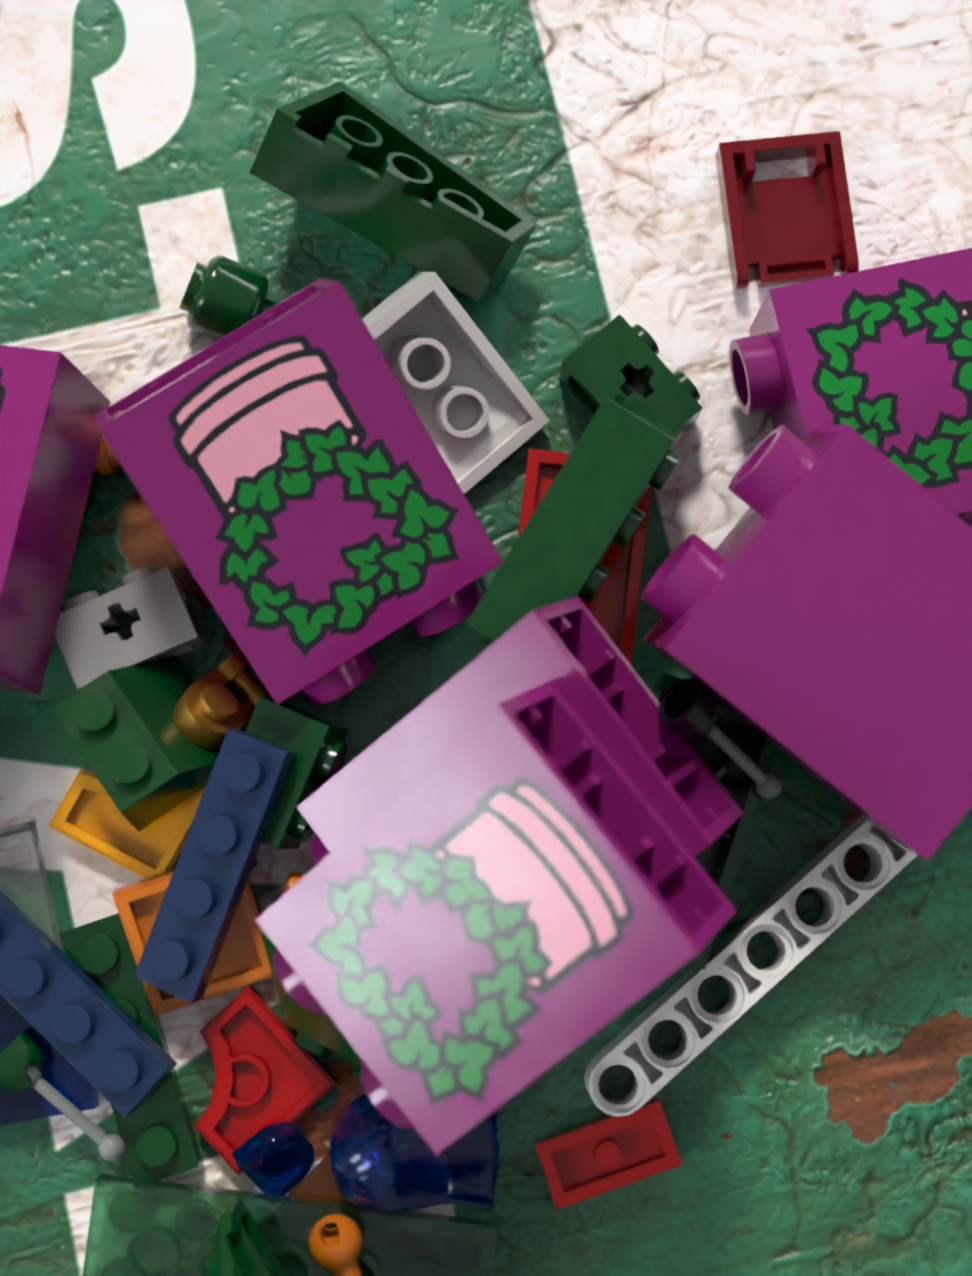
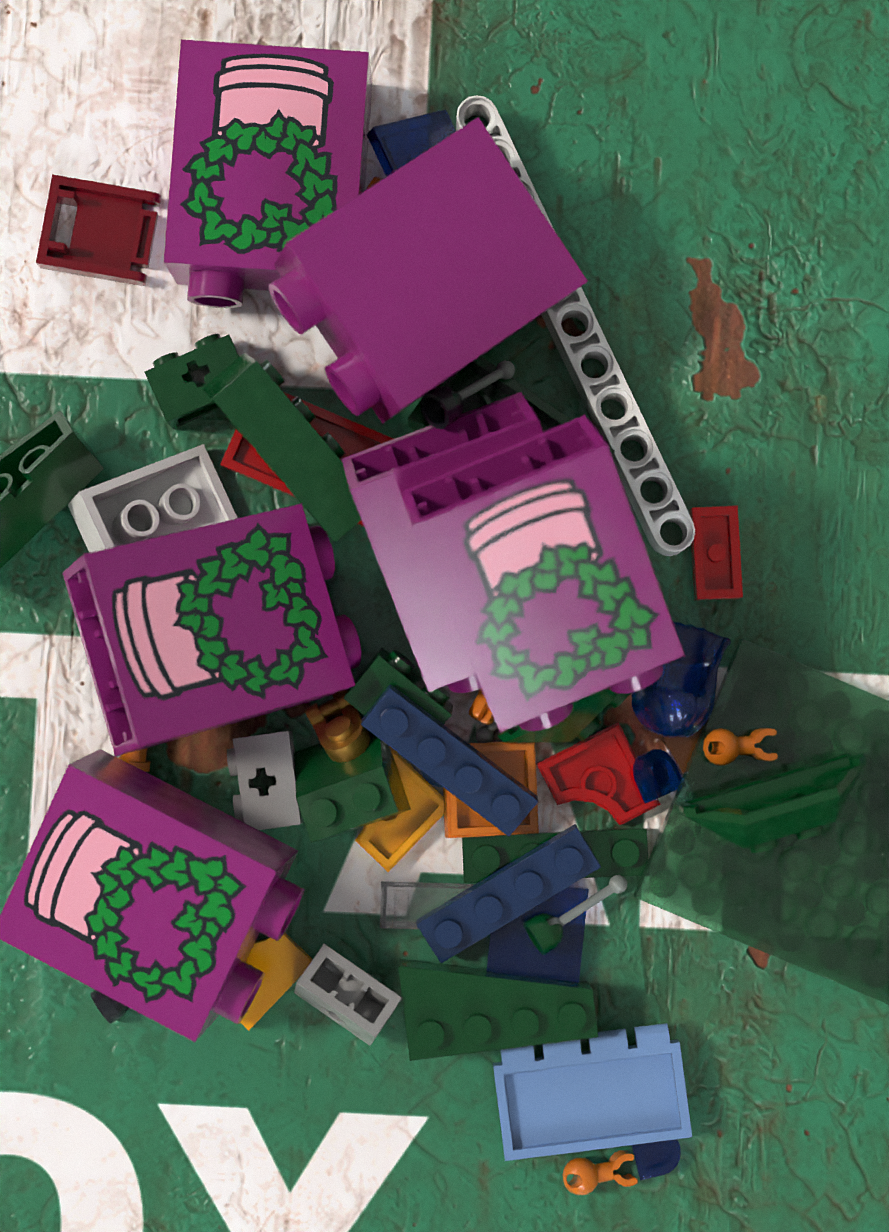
camera: 70 degrees left, 5 degrees up
dark green head [179,255,277,341] -> none

